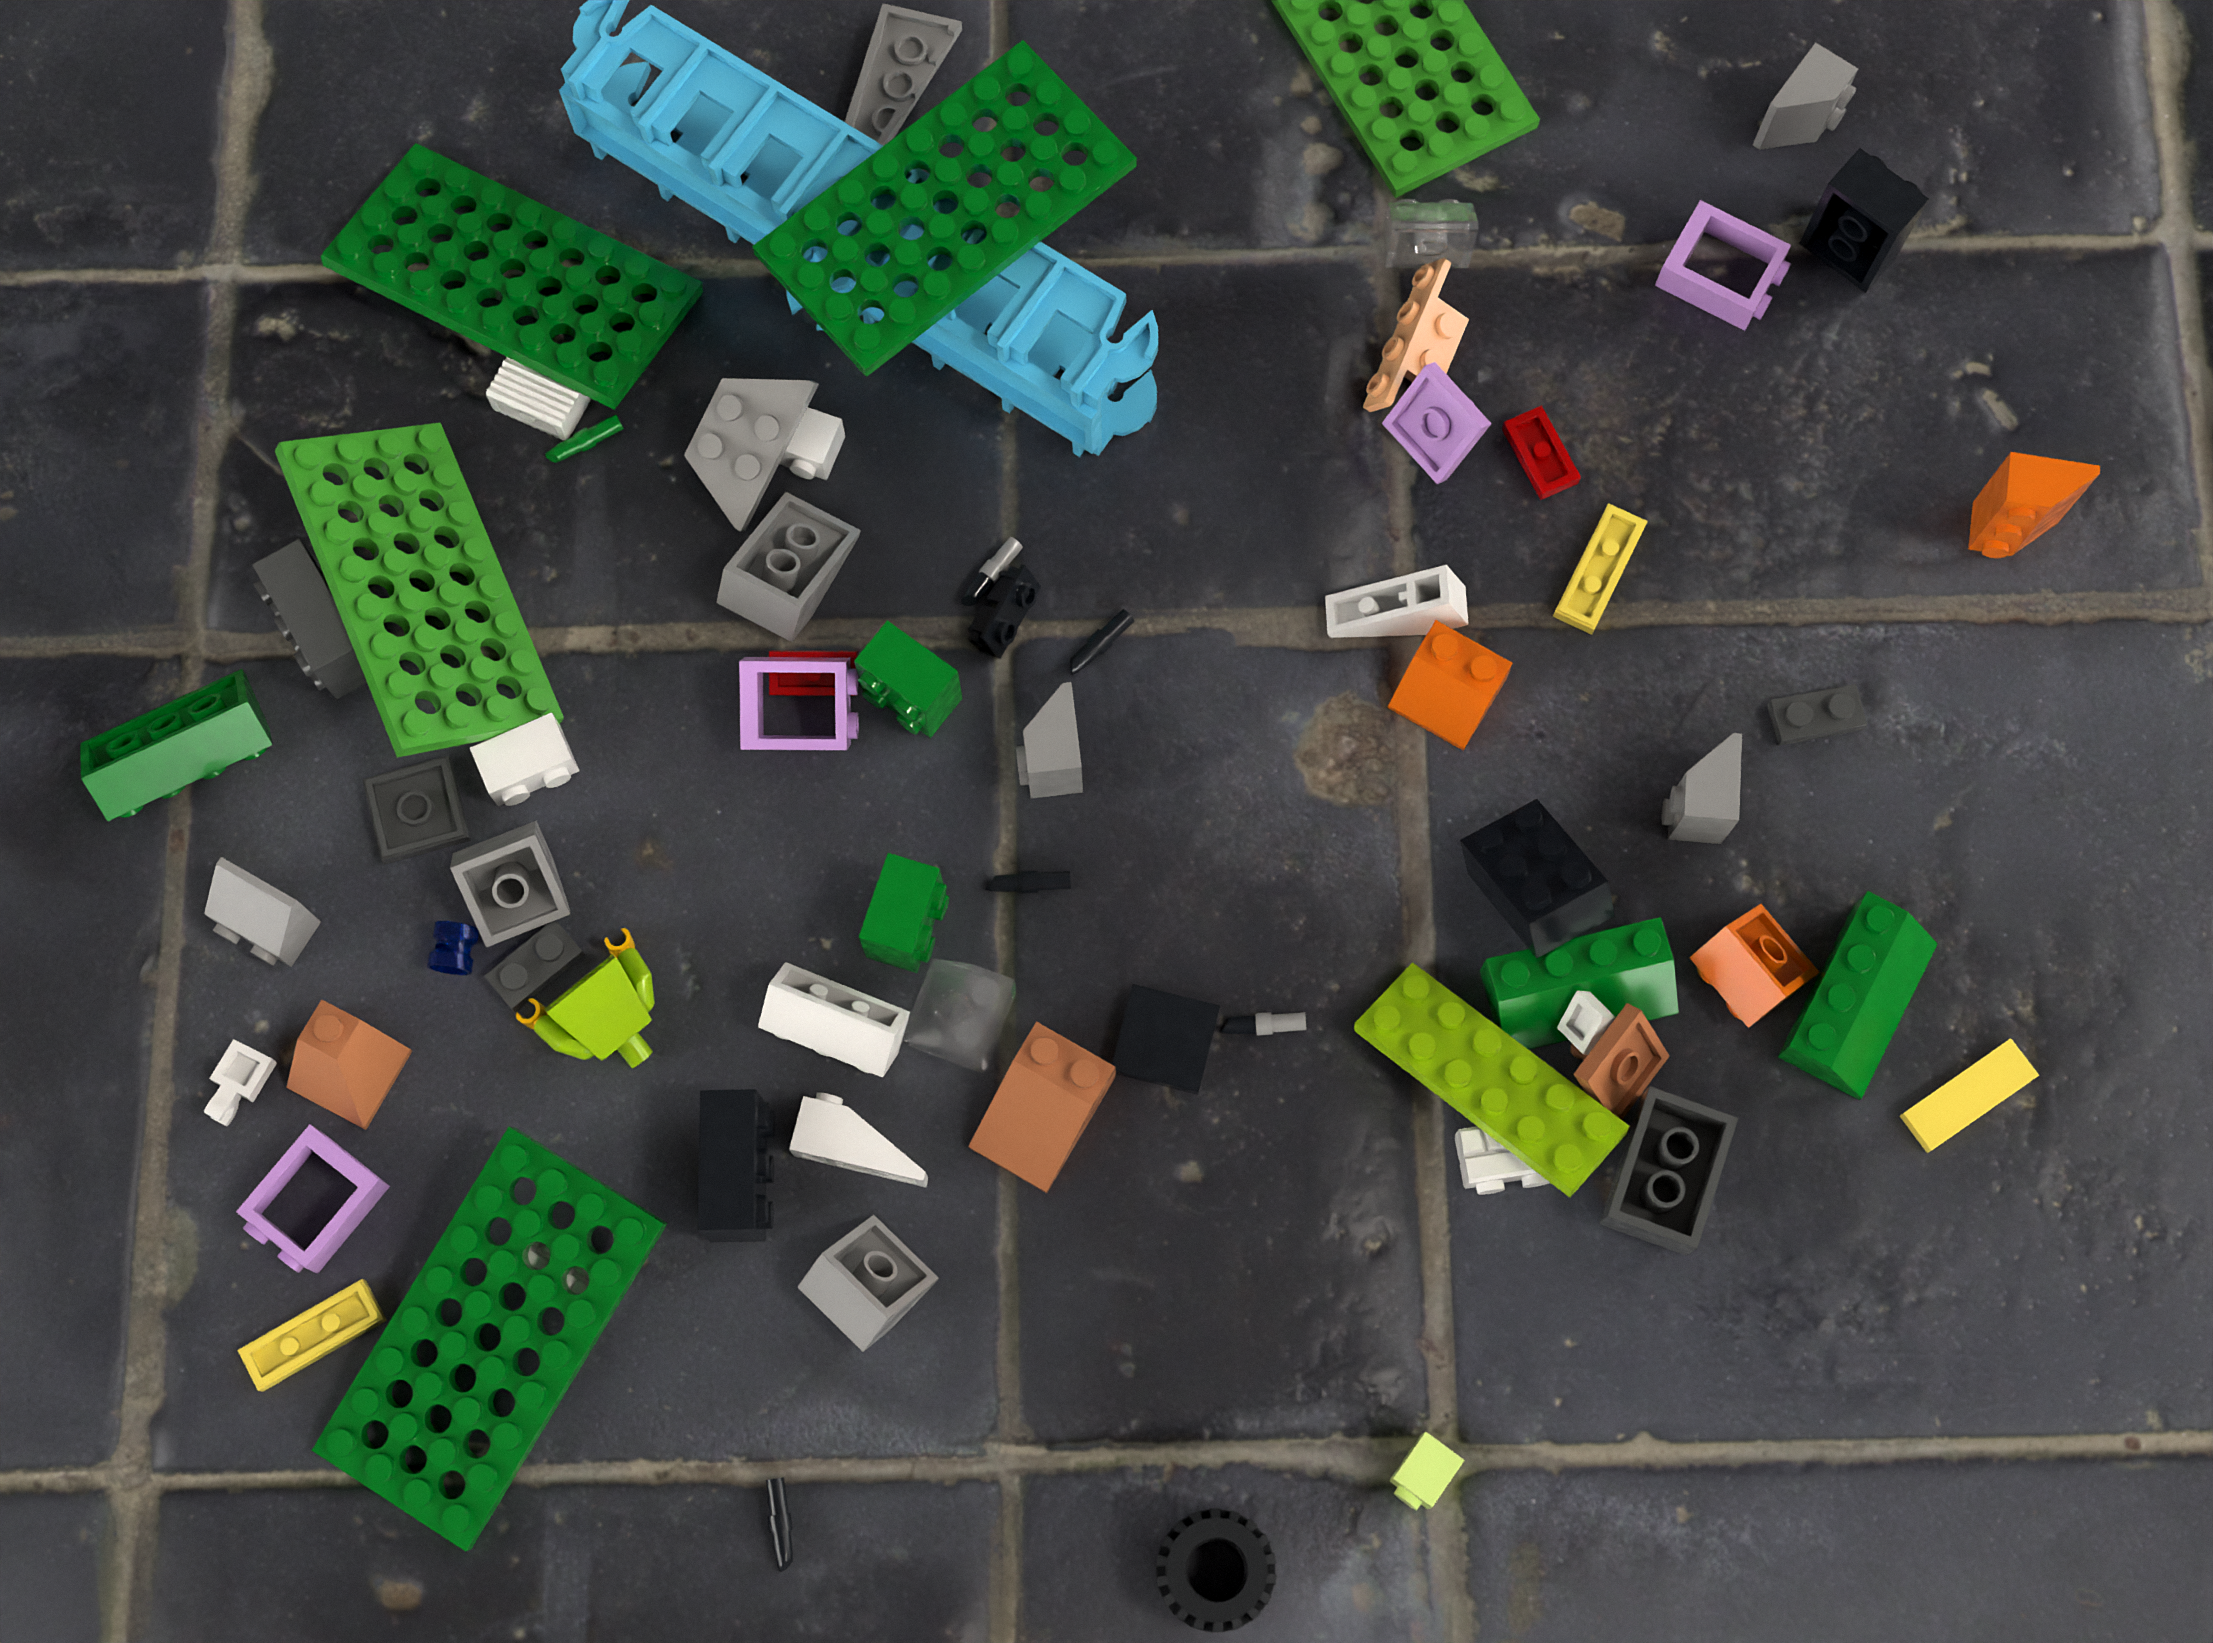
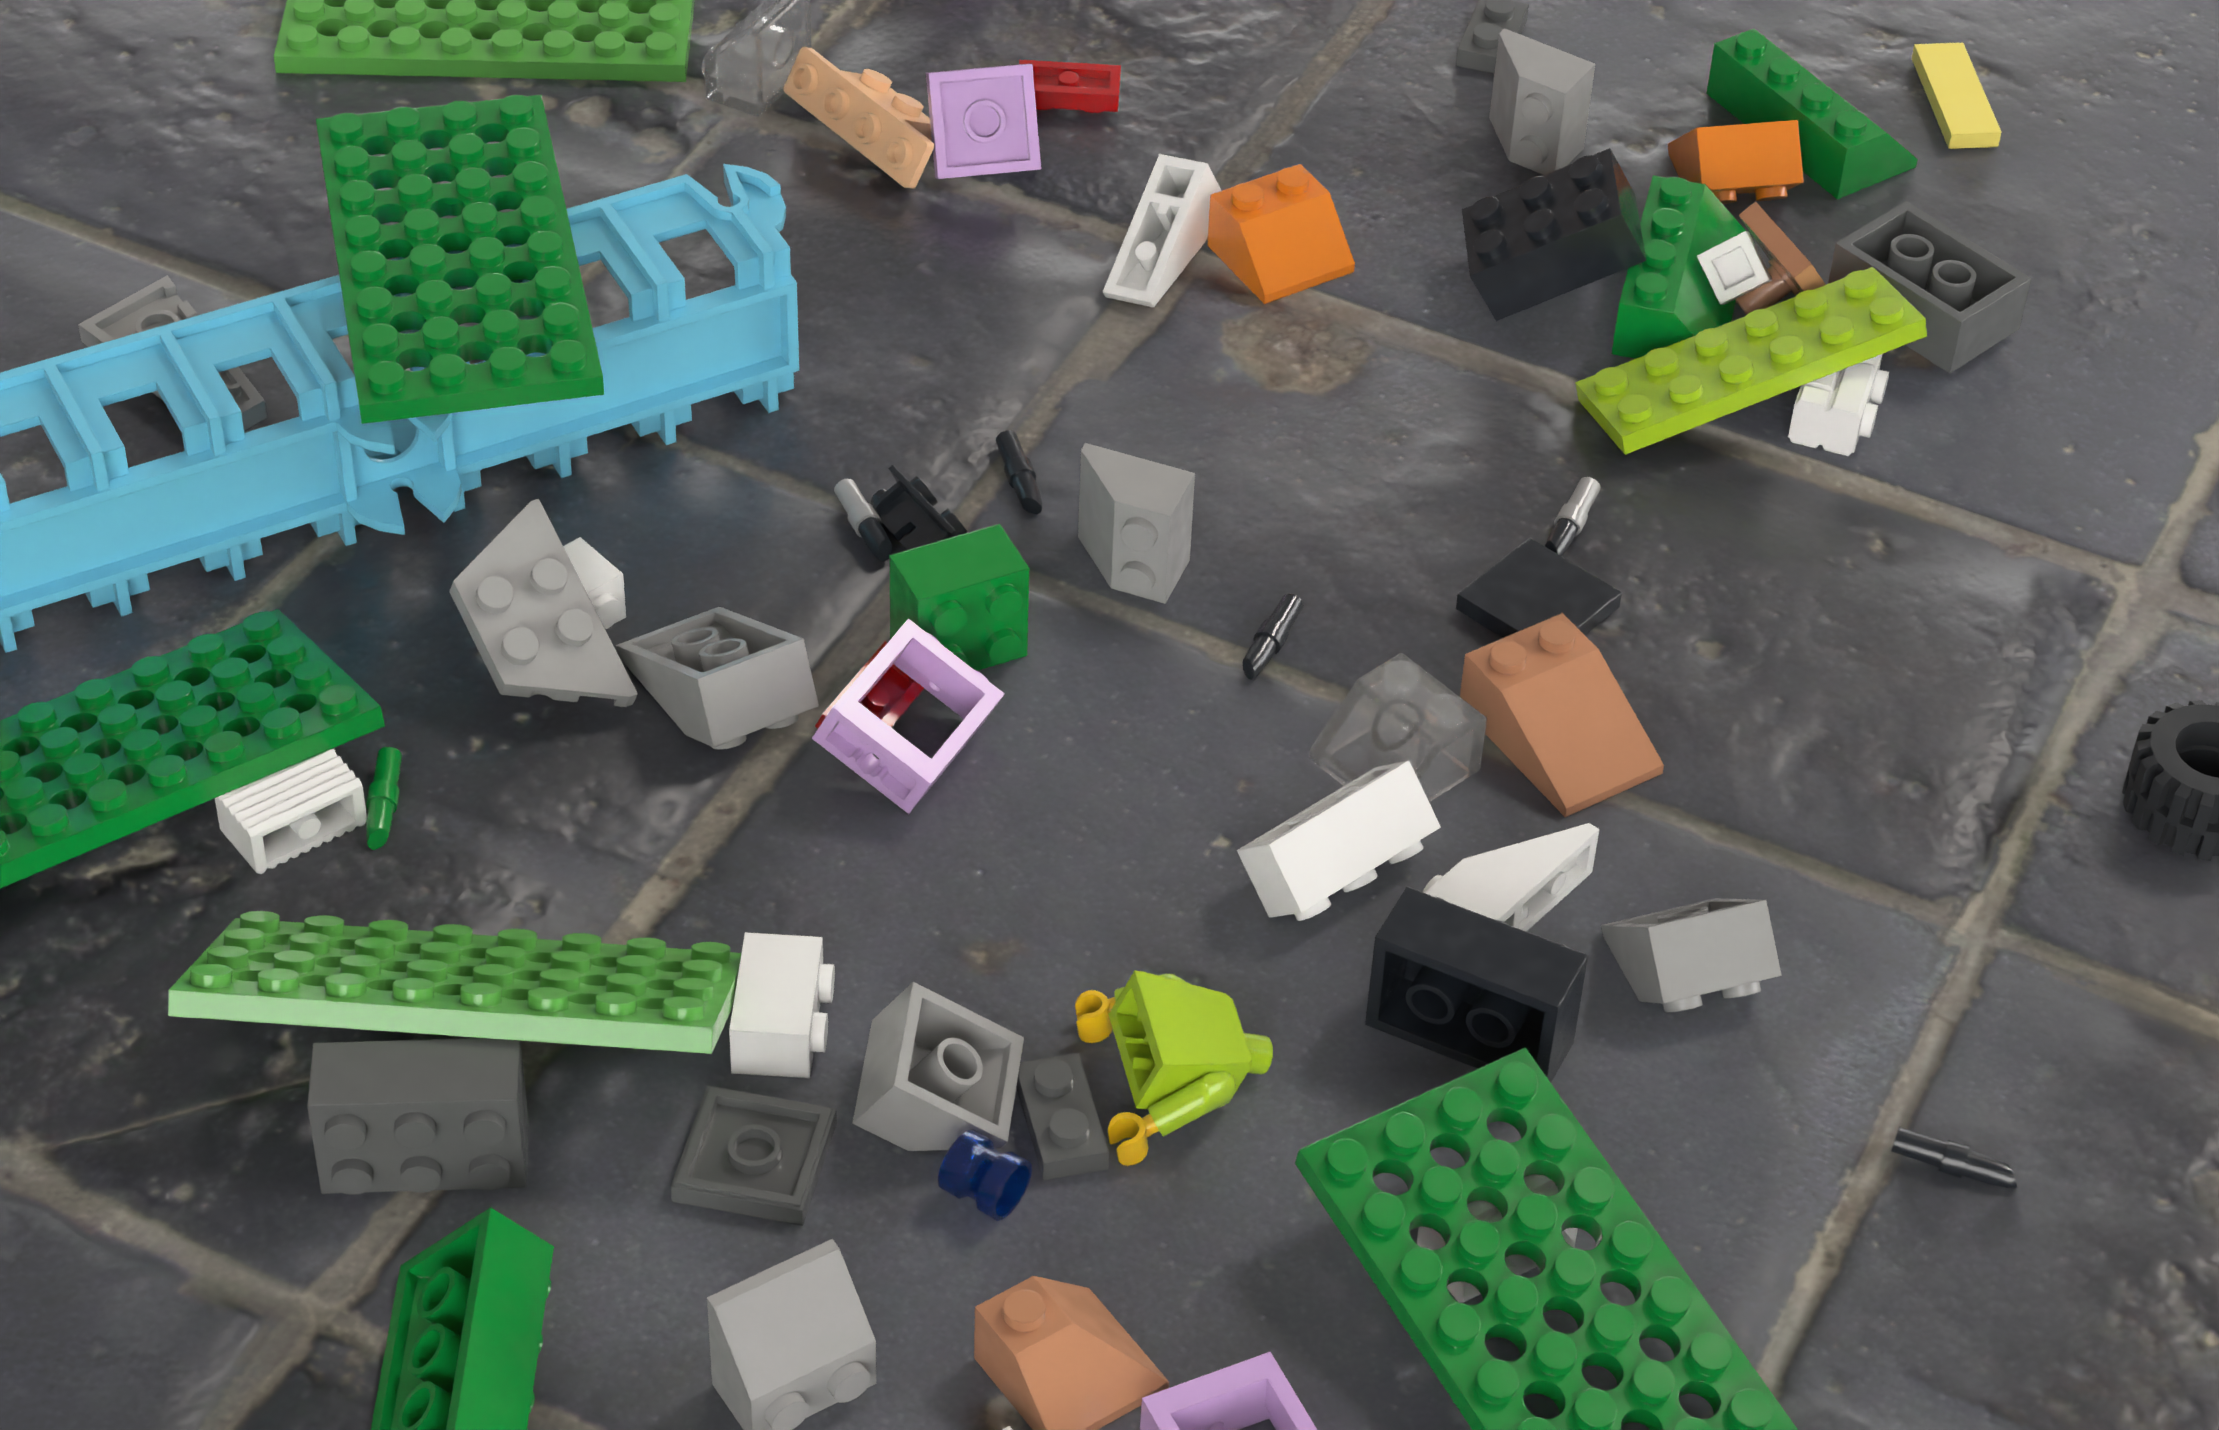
camera: 65 degrees left, 30 degrees down
green brick [859,853,950,973] -> none
yellowish green brick [1389,1432,1465,1510] -> none
light yellow tile [1553,503,1648,635] -> none

